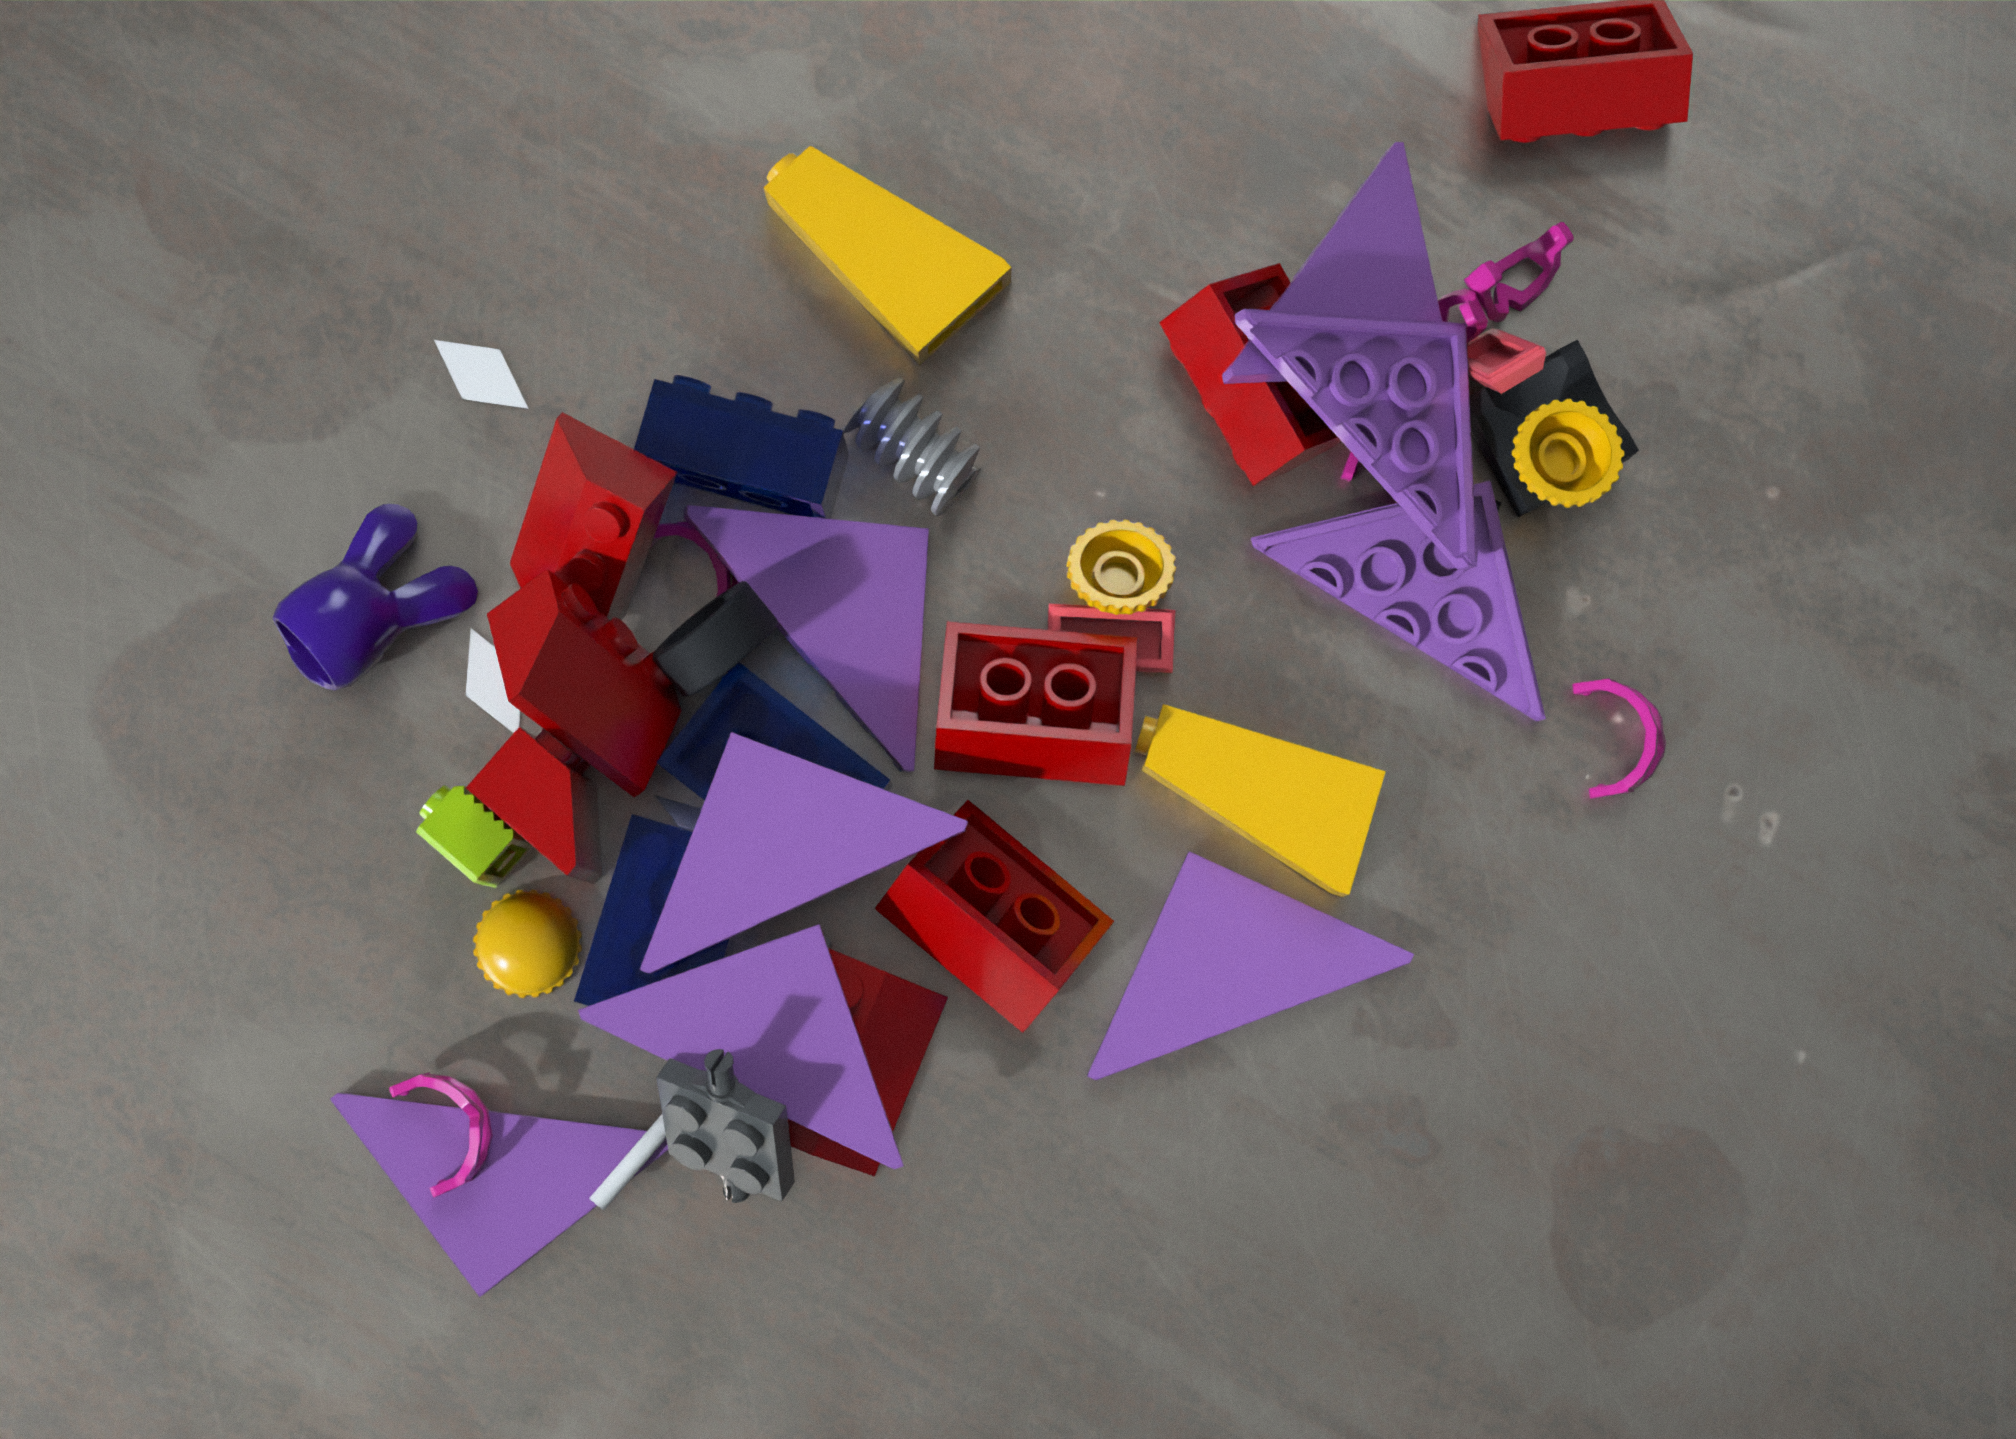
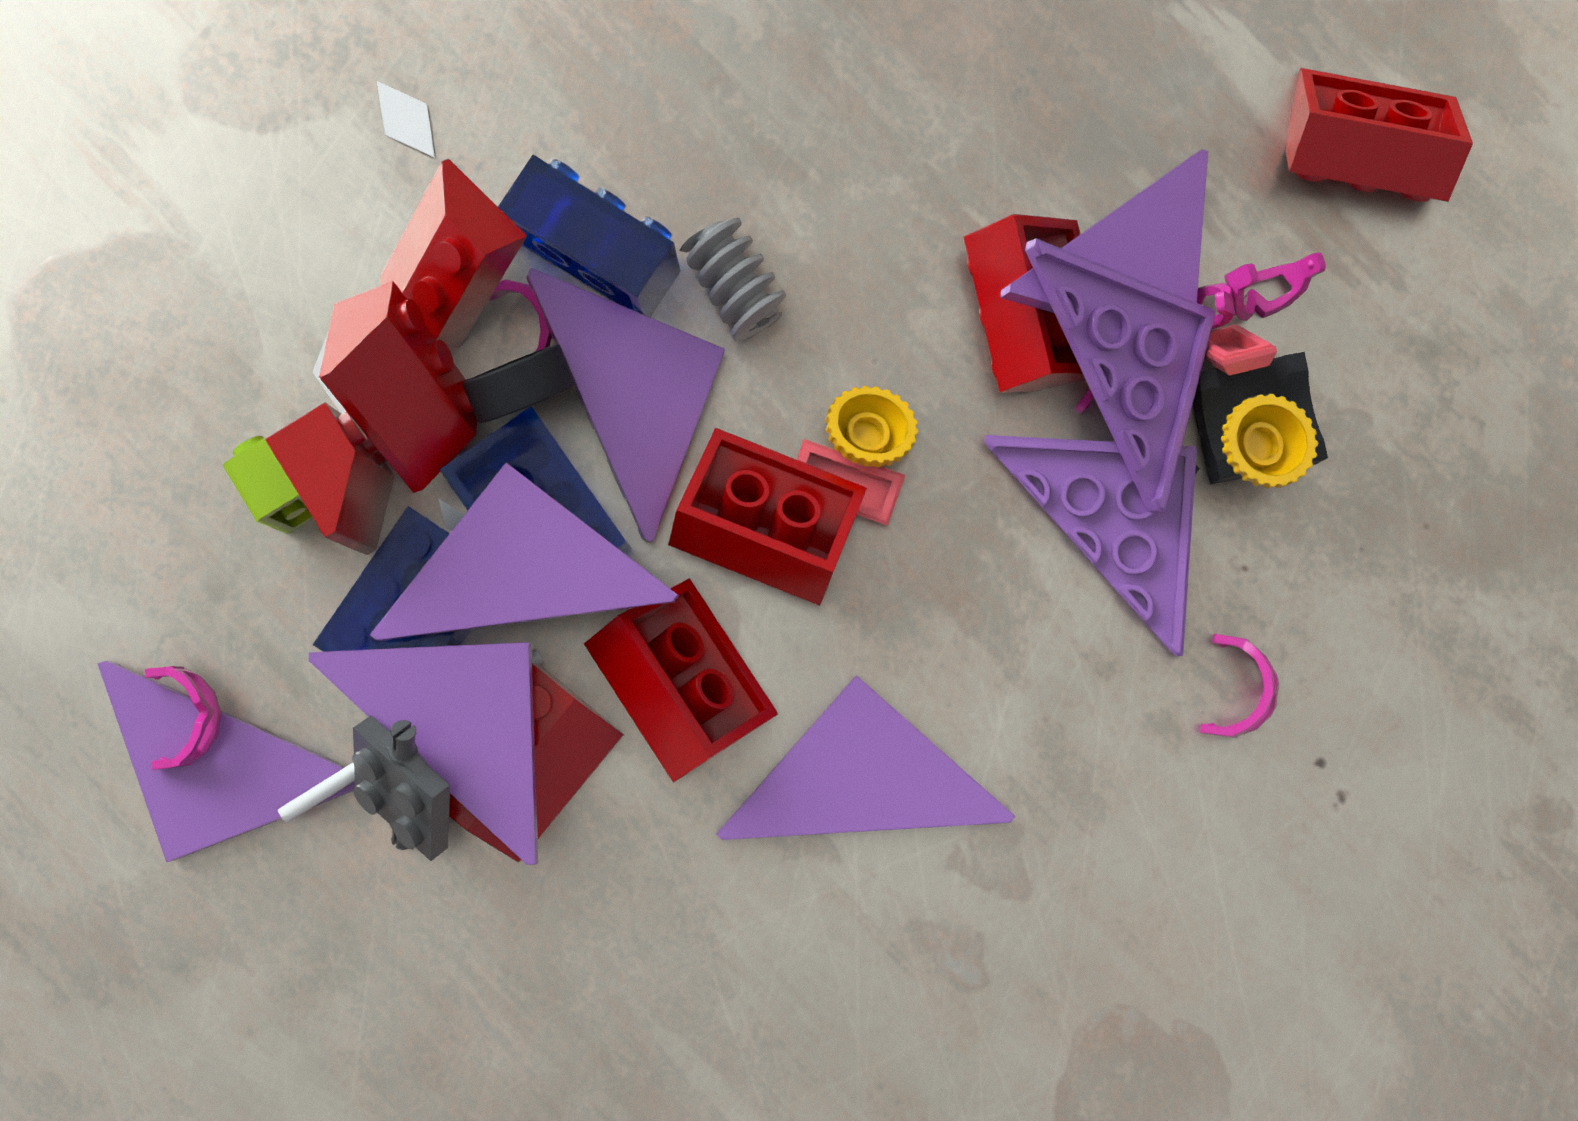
camera: 20 degrees right, 0 degrees up
dark purple piece [272,504,478,690] -> none
yellow hat [473,889,582,998] -> none
yellow slope [763,146,1012,366] -> none
yellow slope [1134,704,1386,897] -> none

